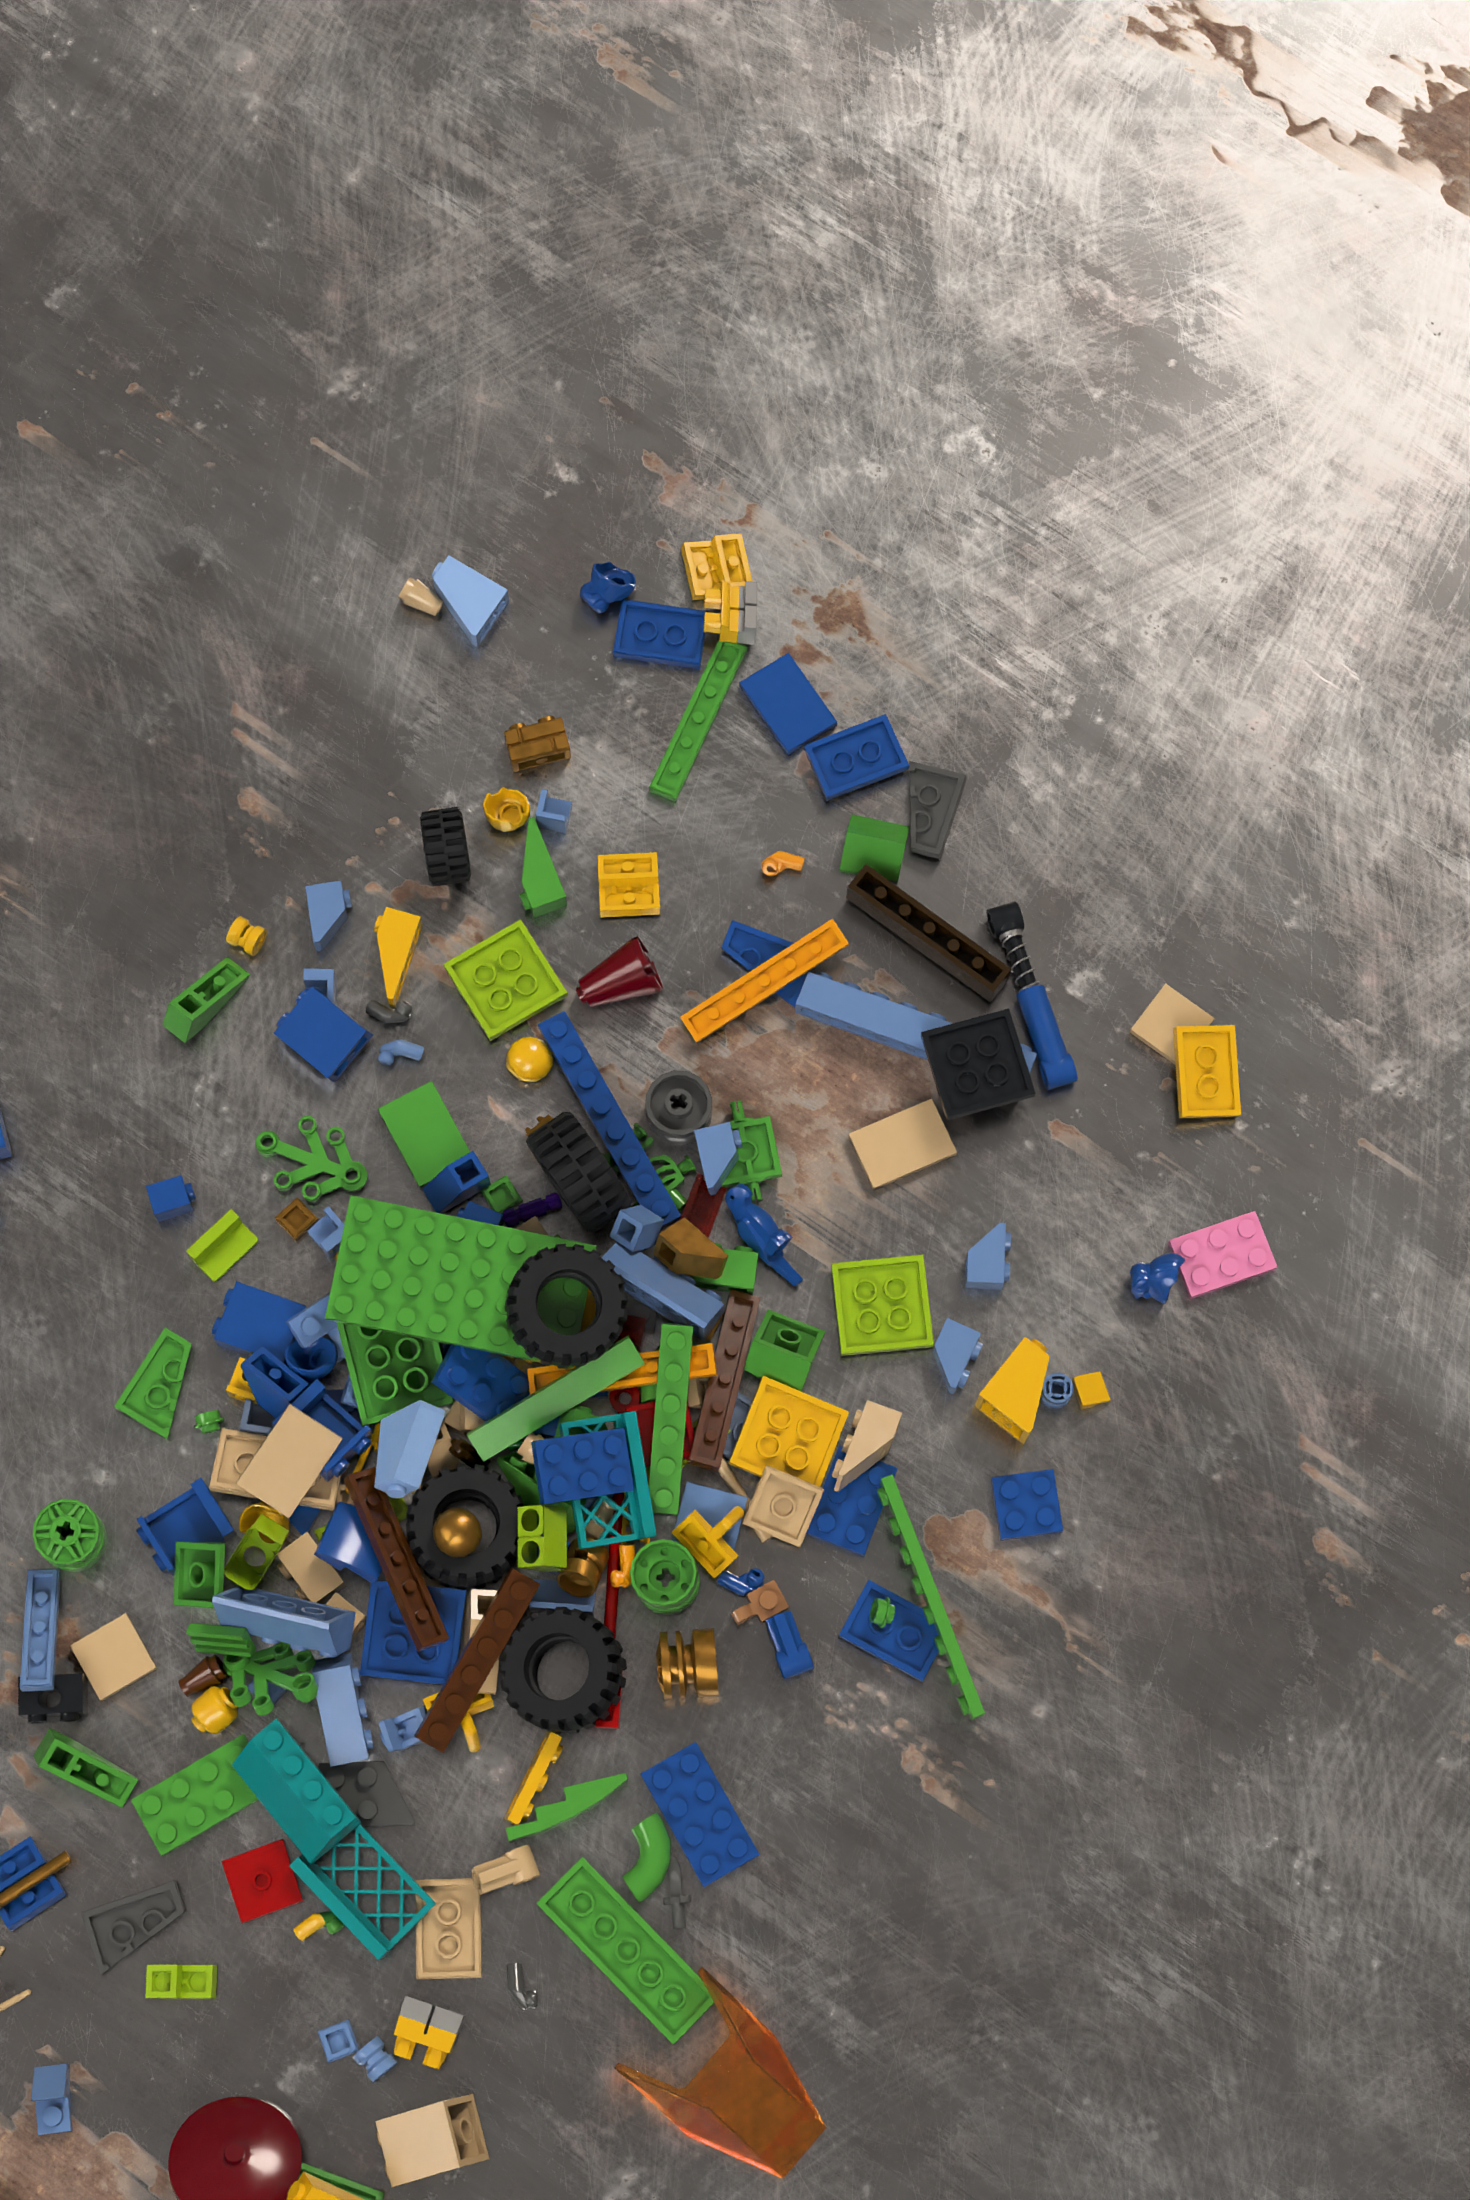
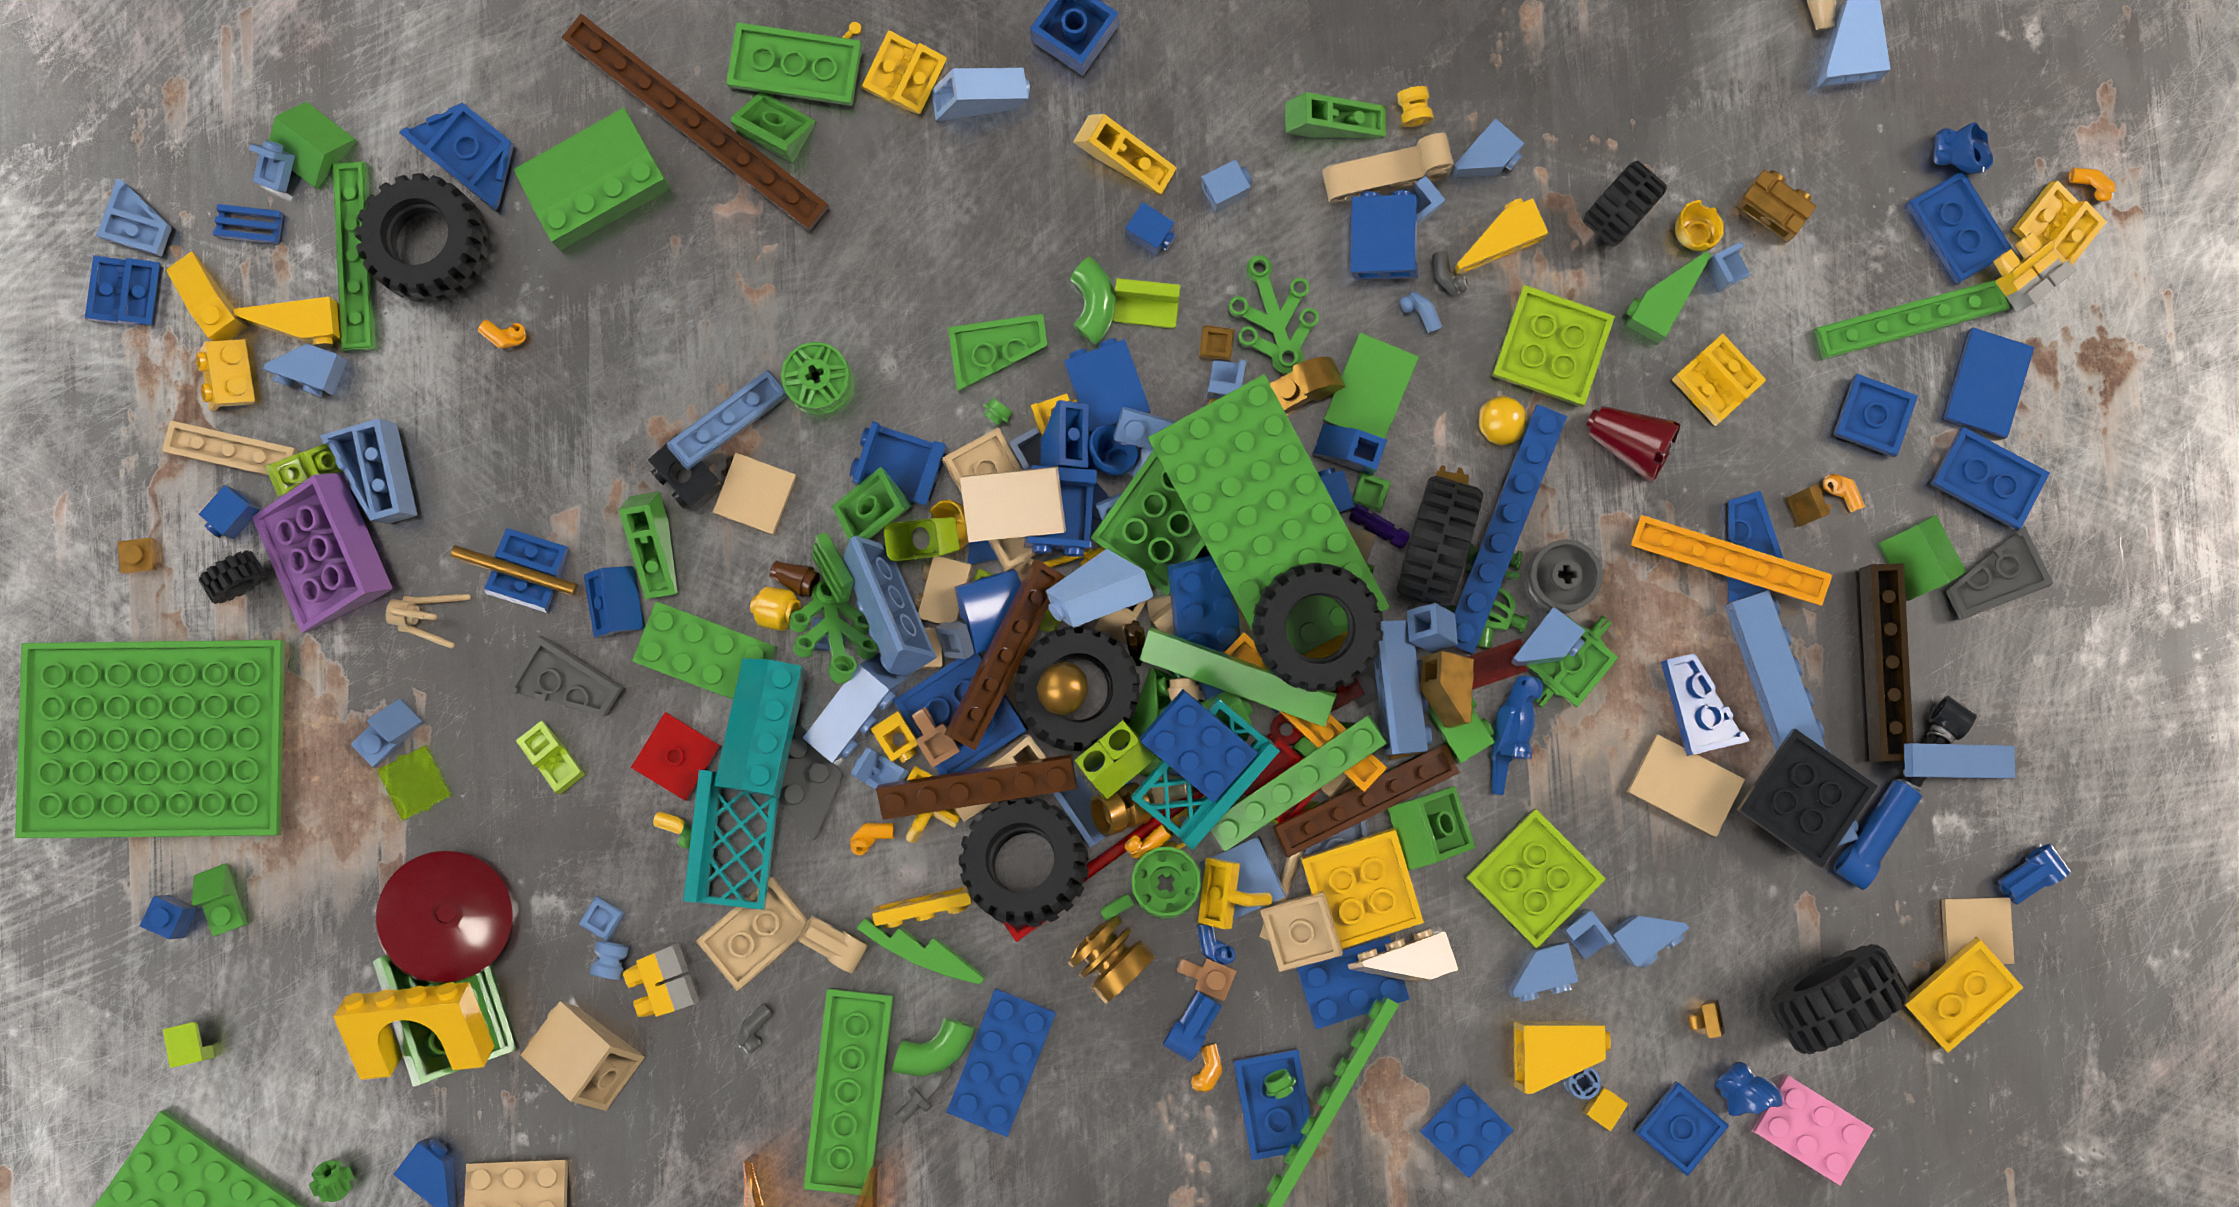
camera: 55 degrees right, 10 degrees up
none -> clear neon green piece [377,745,452,821]
none -> blue panel [584,566,644,638]
none -> light orange arm [849,822,894,856]
none -> yellow brick [871,711,918,764]
none -> medium nougat plate [912,707,961,768]
none -> sand blue tile [935,619,975,659]
none -> bright green cylinder [1070,256,1116,346]
none -> yellow slope [1073,114,1177,195]
none -> bright green tile [1100,893,1134,921]
none -> light orange arm [1191,1043,1223,1092]
none -> medium blue brick [1201,159,1253,212]
none -> pearl gold brick [1270,357,1345,414]
none -> tan beam [1322,133,1454,203]
none -> medium blue panel [1560,909,1616,959]
none -> blue plate [1634,1081,1730,1177]
none -> wing [1661,653,1750,756]
none -> pearl gold tile [1688,999,1725,1038]
none -> black tyre [1771,944,1909,1054]
none -> pearl gold tile [1786,484,1831,527]
none -> blue plate [1833,374,1918,457]
none -> medium blue tile [1904,743,2015,779]
none -> blue piece [1998,843,2071,905]
none -> light orange arm [2069,167,2116,202]

